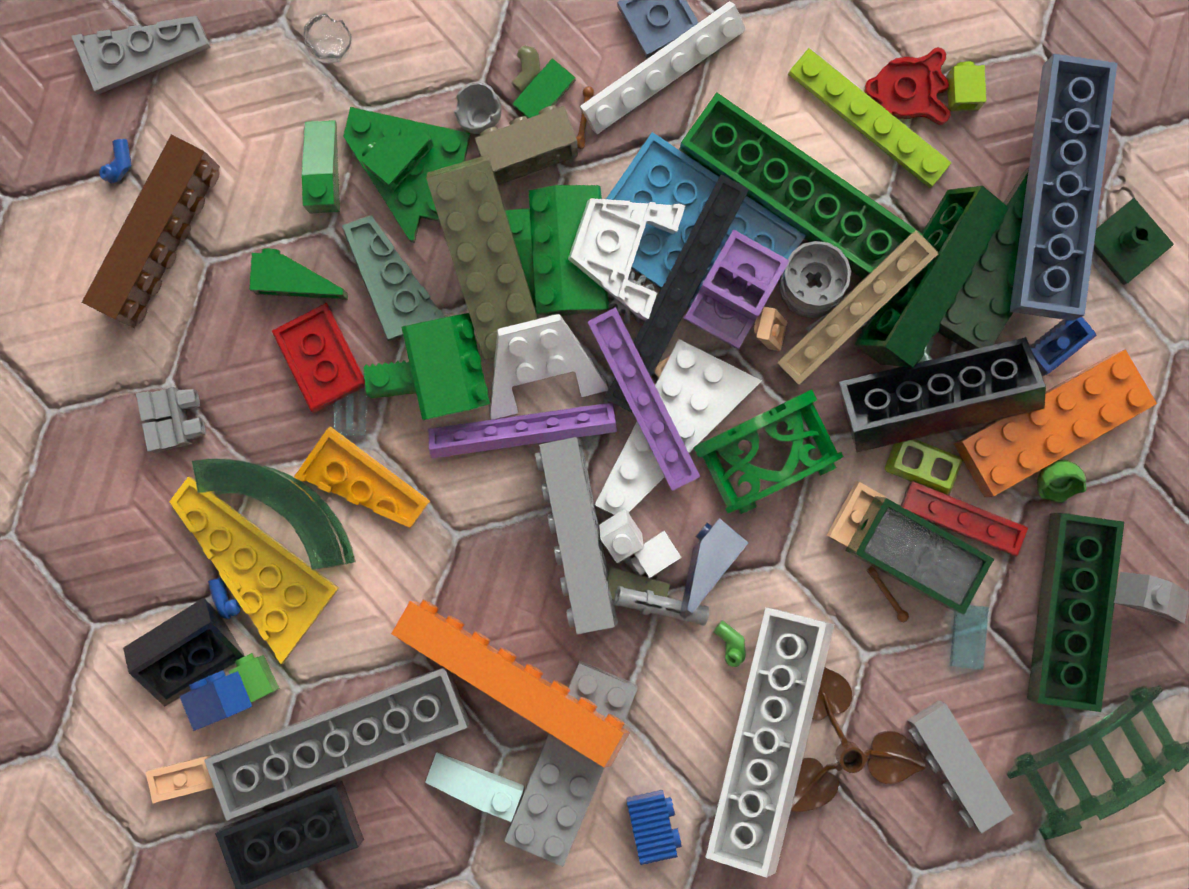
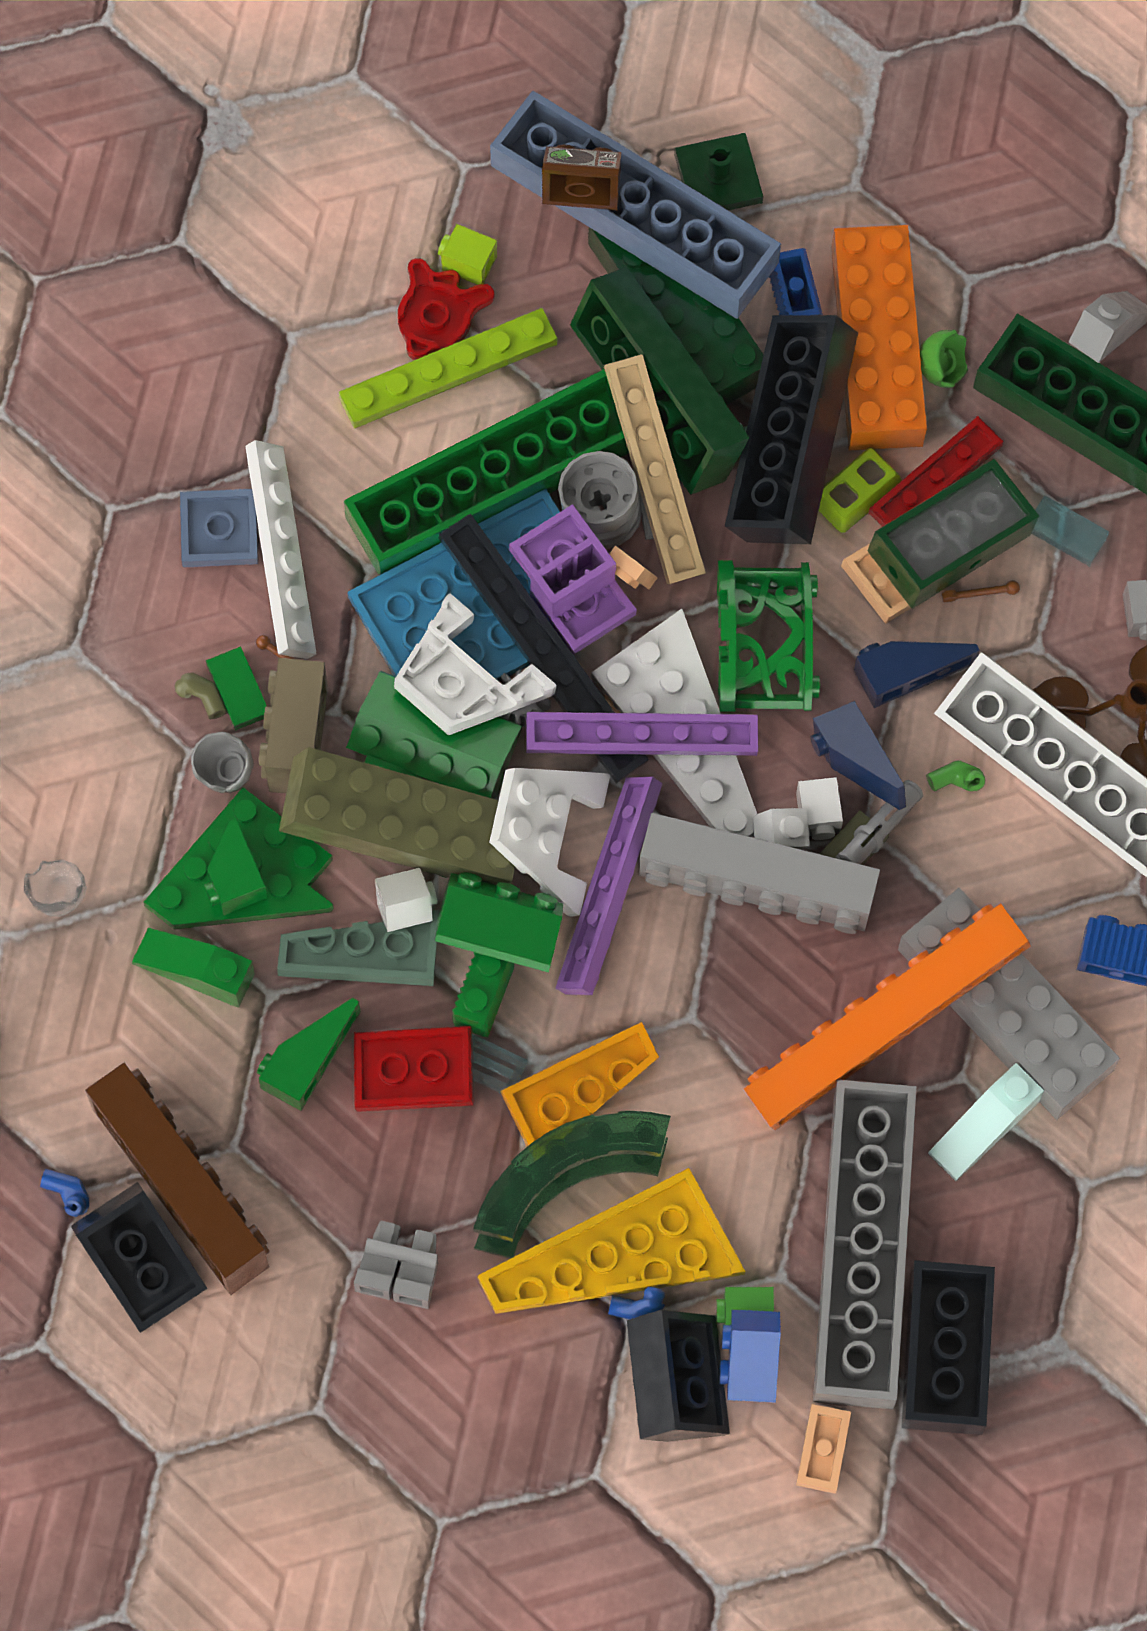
camera: 65 degrees left, 15 degrees down
none -> black slope [71,1182,208,1333]
none -> white brick [375,868,437,932]
none -> reddish brown slope [542,144,621,210]
none -> dark blue slope [854,641,980,708]

